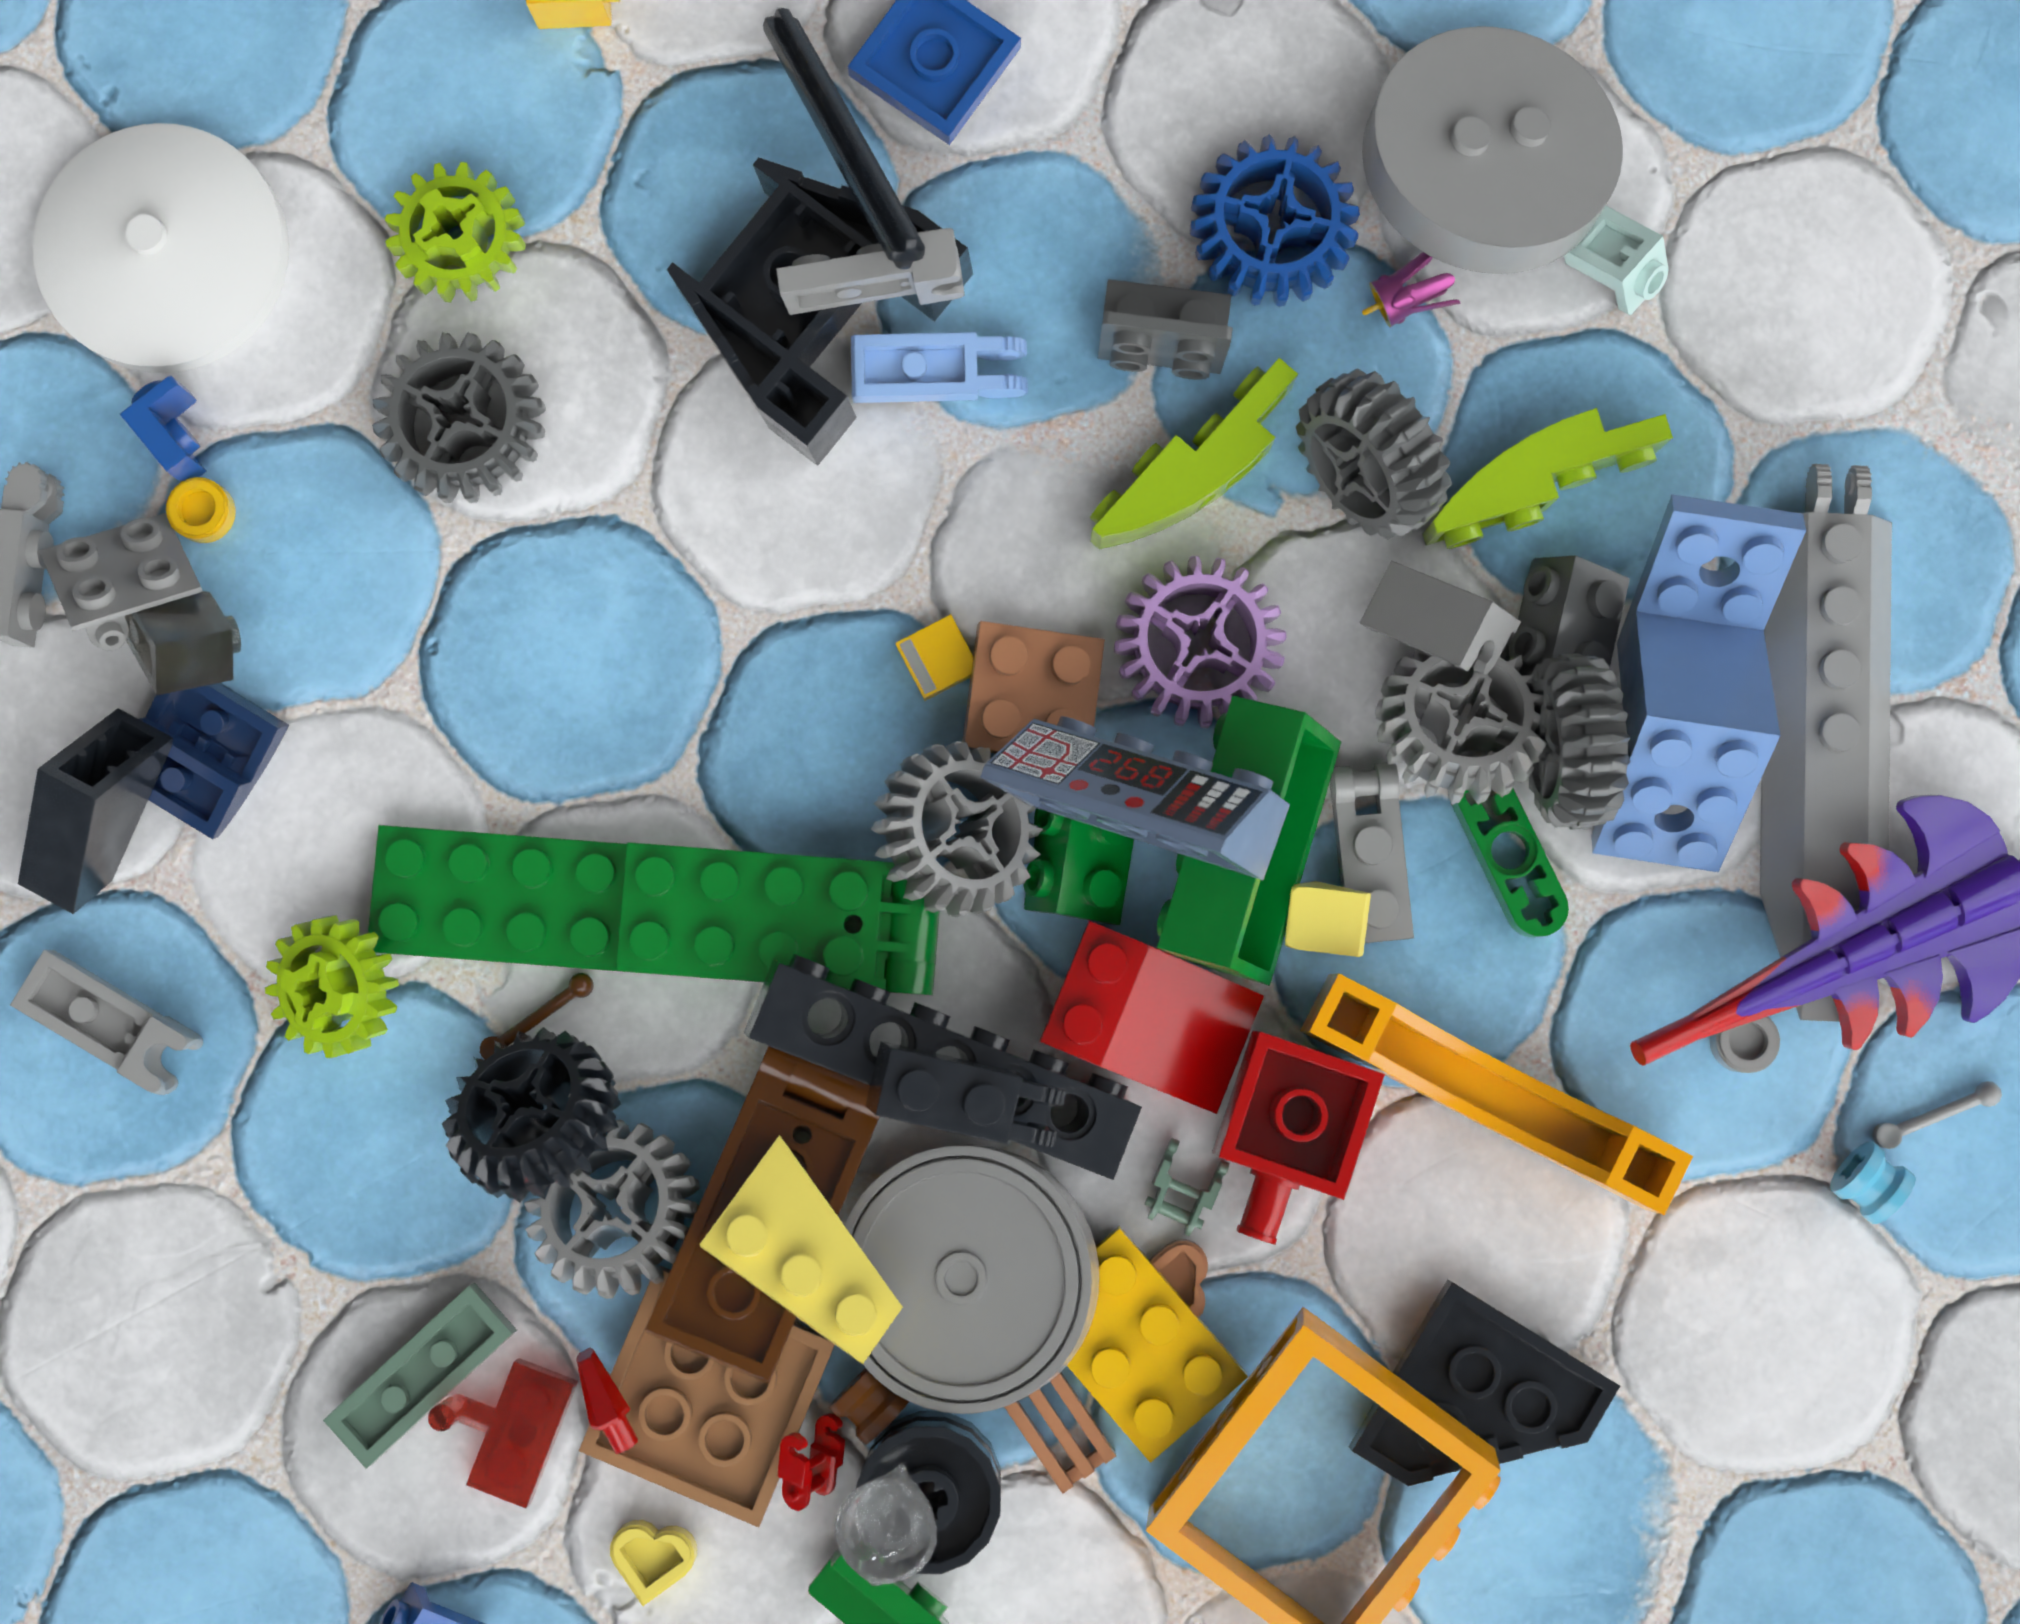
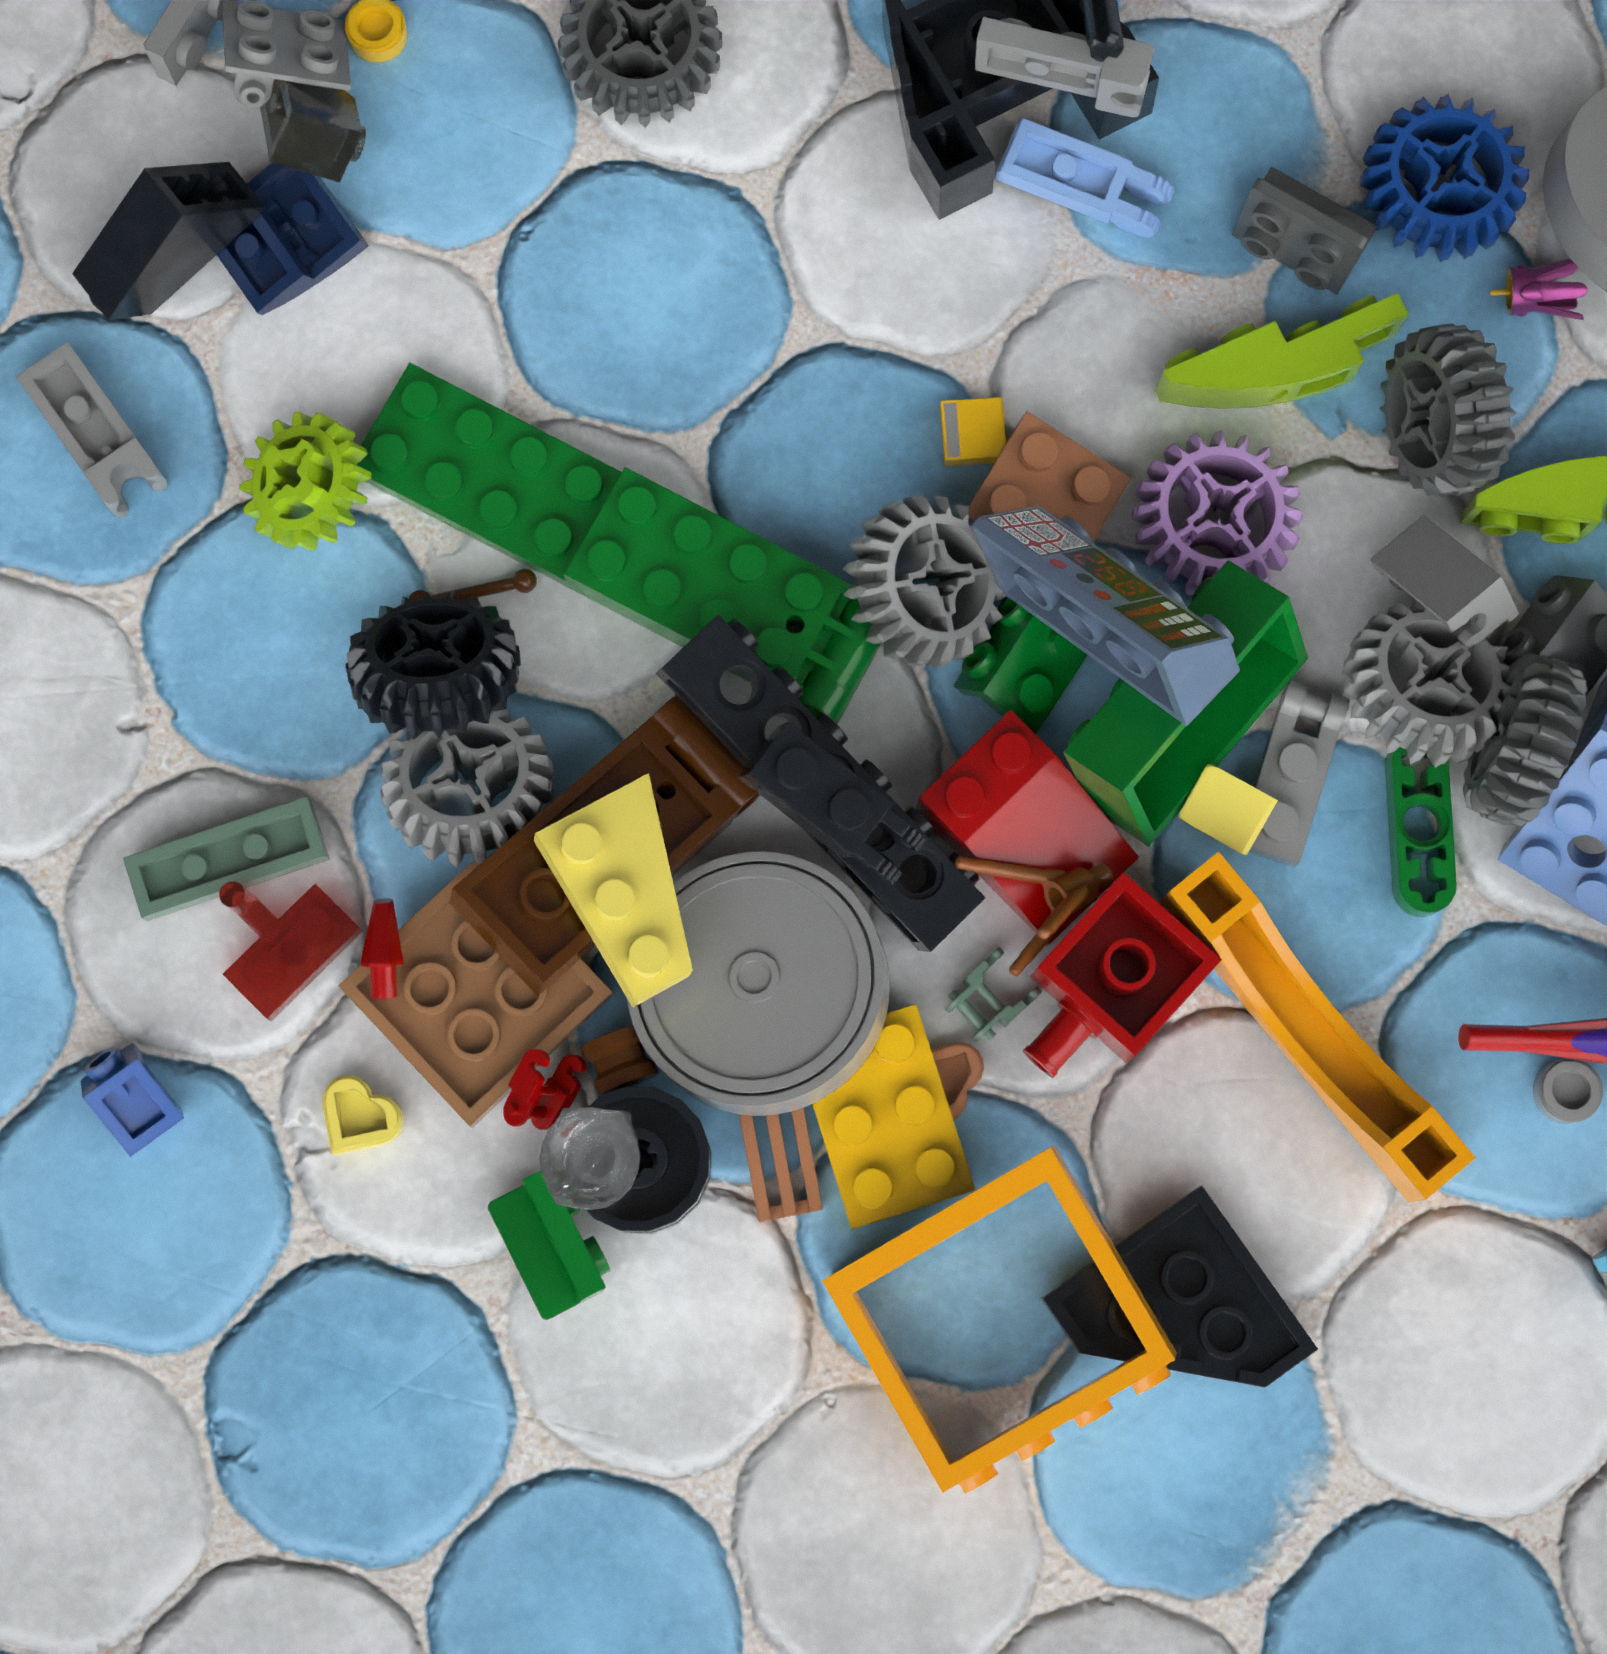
camera: 20 degrees right, 5 degrees down
none -> dark orange plant [955,856,1113,976]

